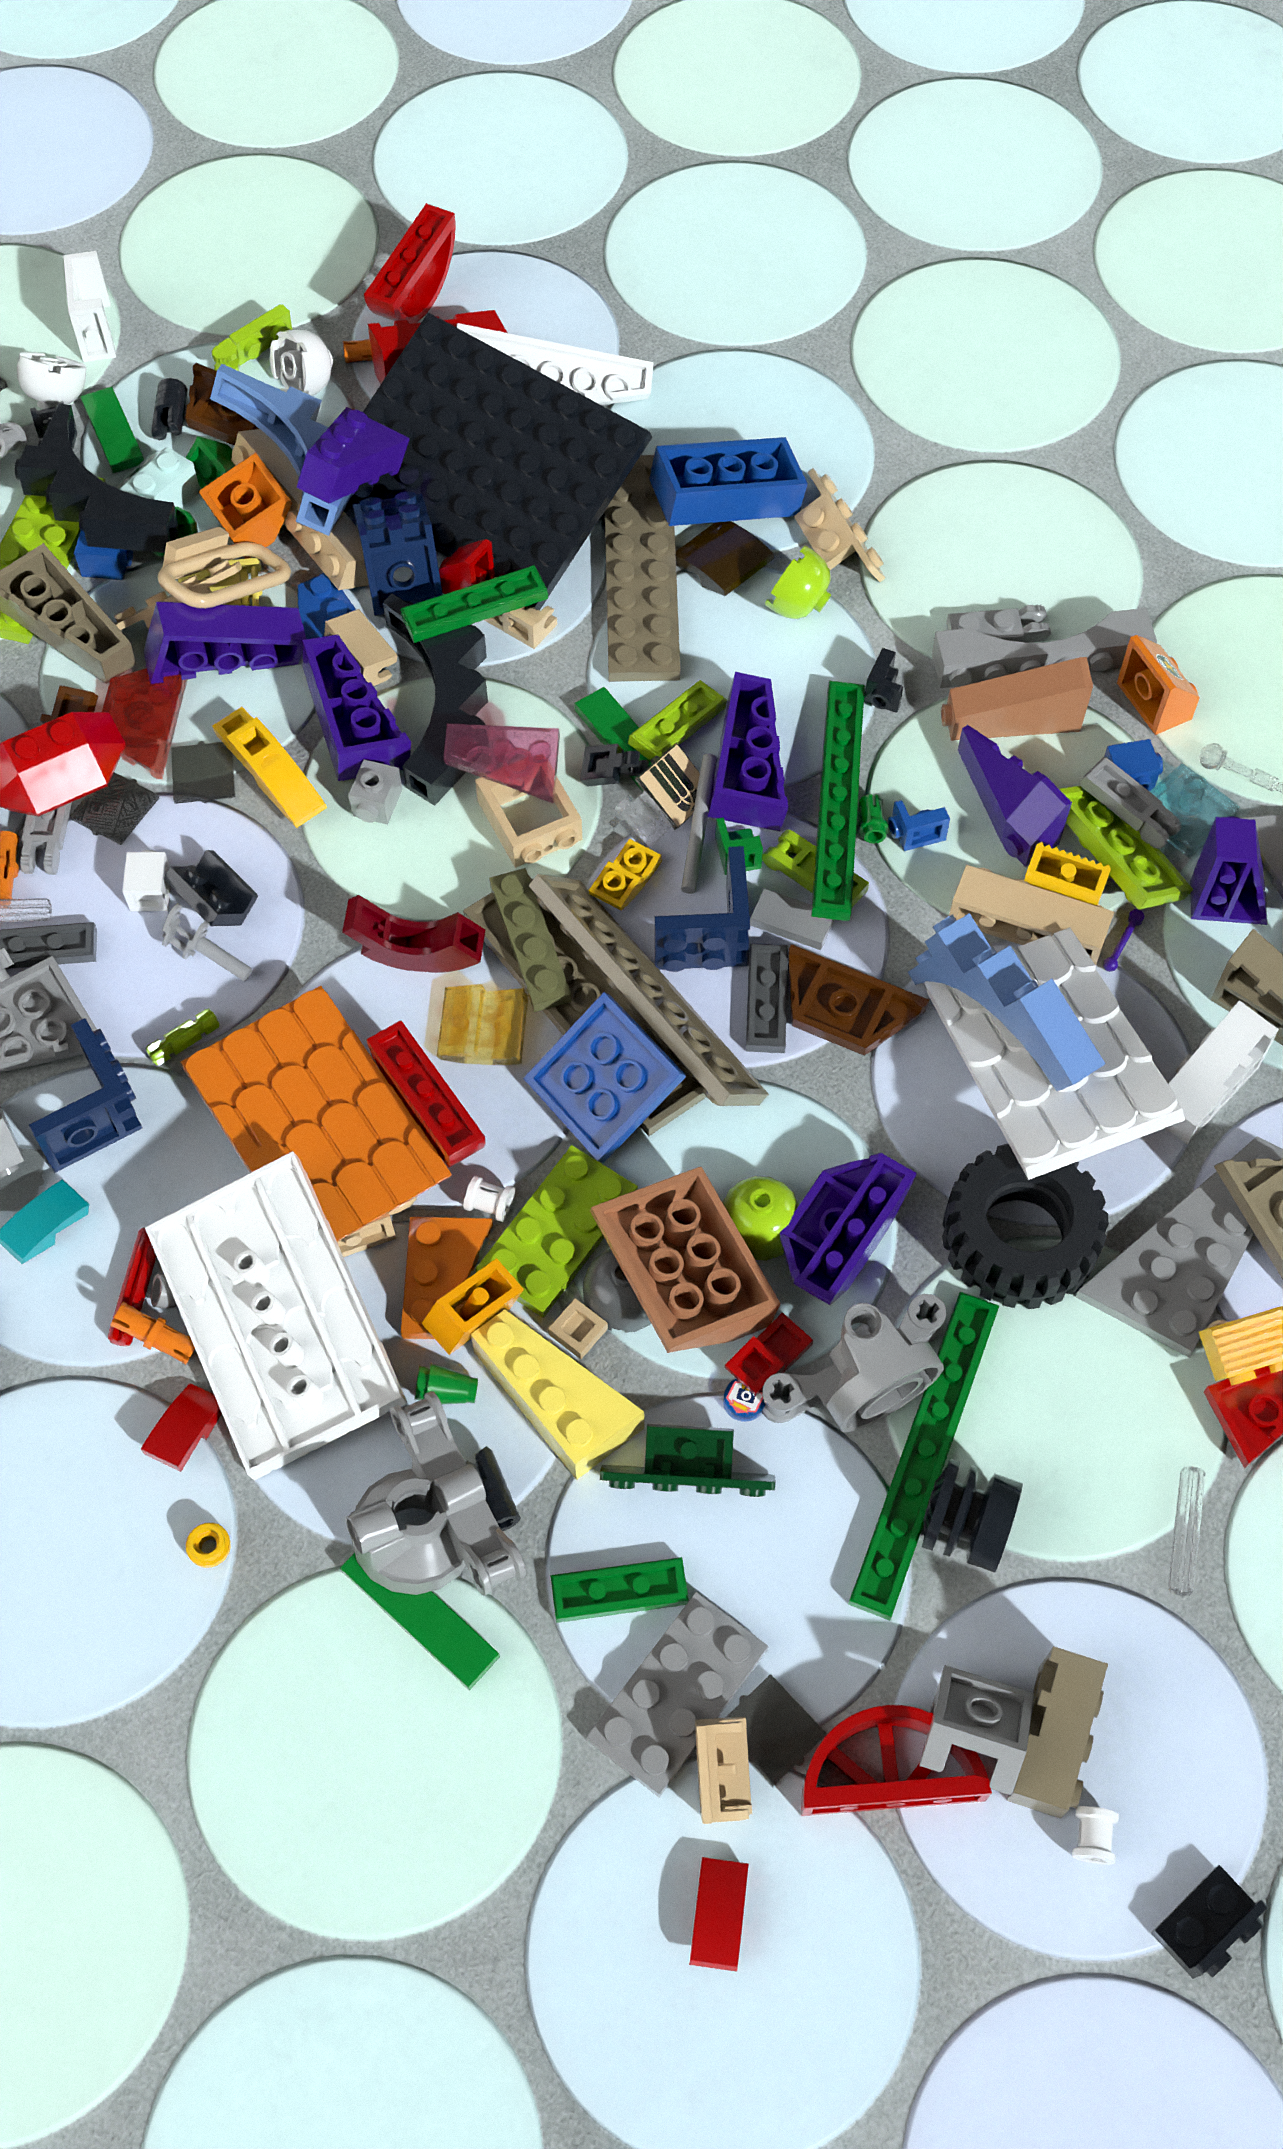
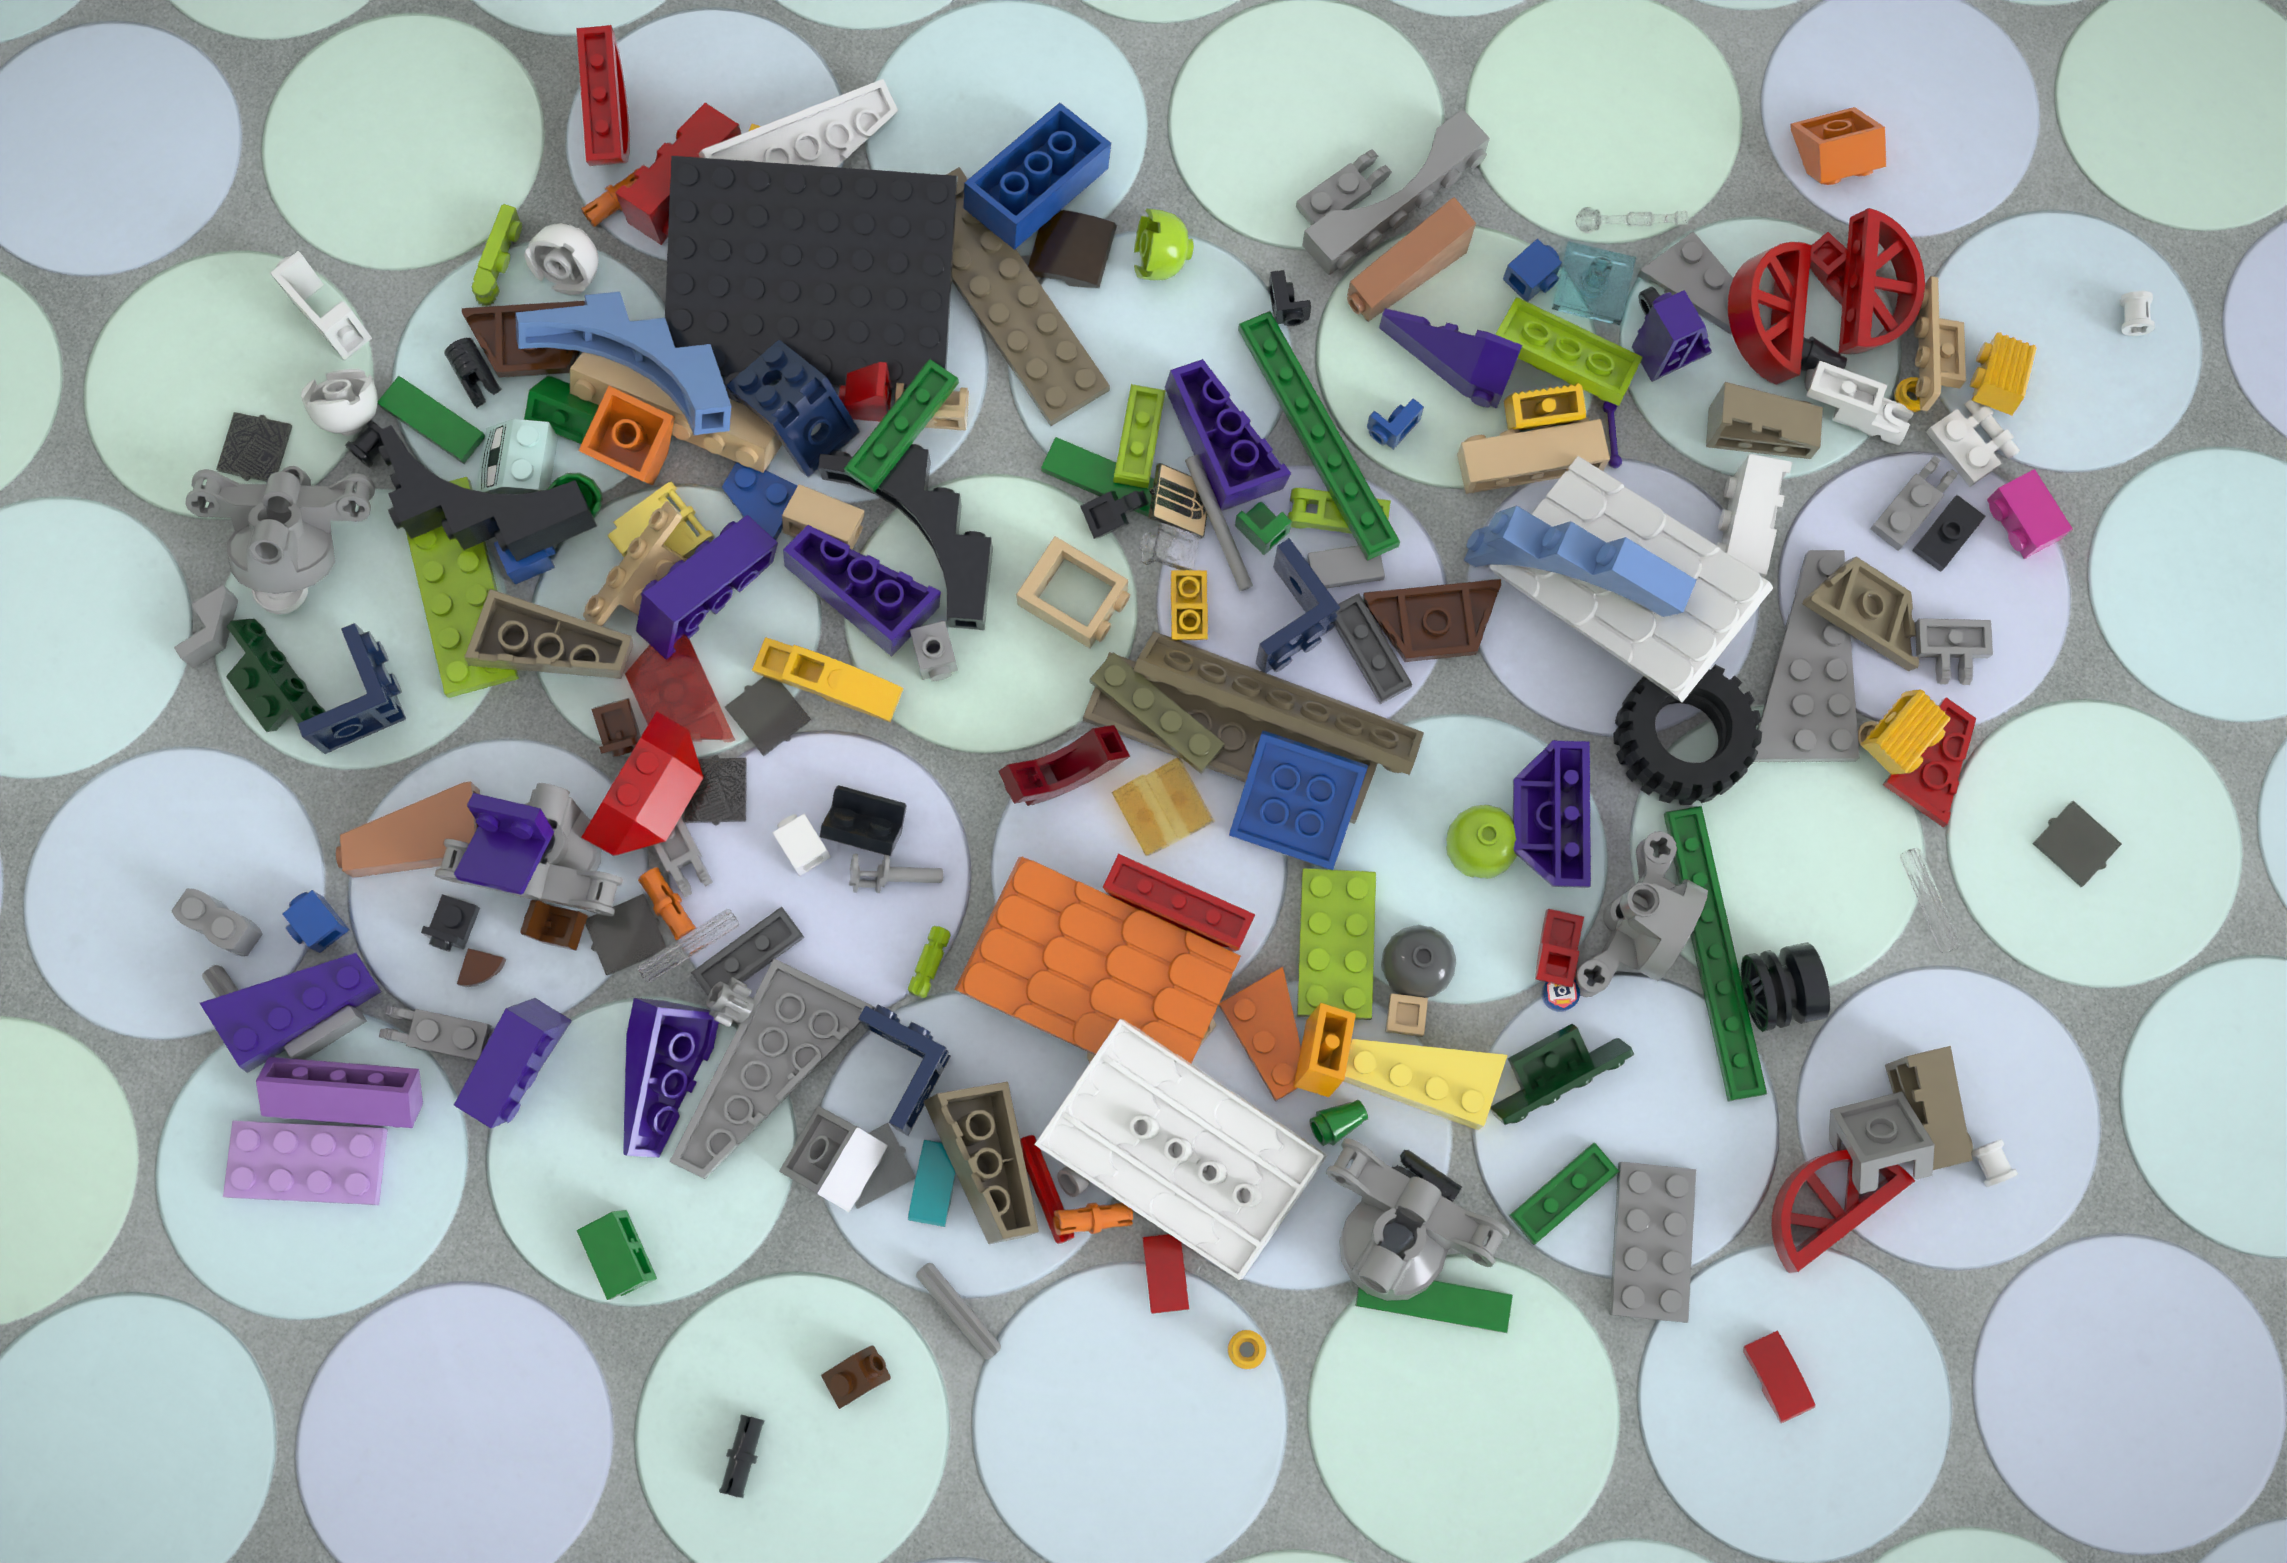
camera: 35 degrees left, 15 degrees up
tan bar [157,526,291,609] -> none
dark purple wedge [296,407,410,504] -> none
clear pink wing [444,724,560,803] -> none
white bush [463,1175,515,1222] -> none
nougat slope [590,1166,781,1353] -> none
tan hinge [695,1716,752,1824] -> none
clear smoke piece [725,1674,827,1788] -> none
tan bracket [794,468,885,582] -> none
green pin [859,794,889,844] -> none
light grey hinge [1079,757,1182,849] -> none
orange slope [1117,635,1200,735] -> none
black bracket [1151,1865,1268,1979] -> none
none -> dark tan wedge [923,1082,1039,1244]

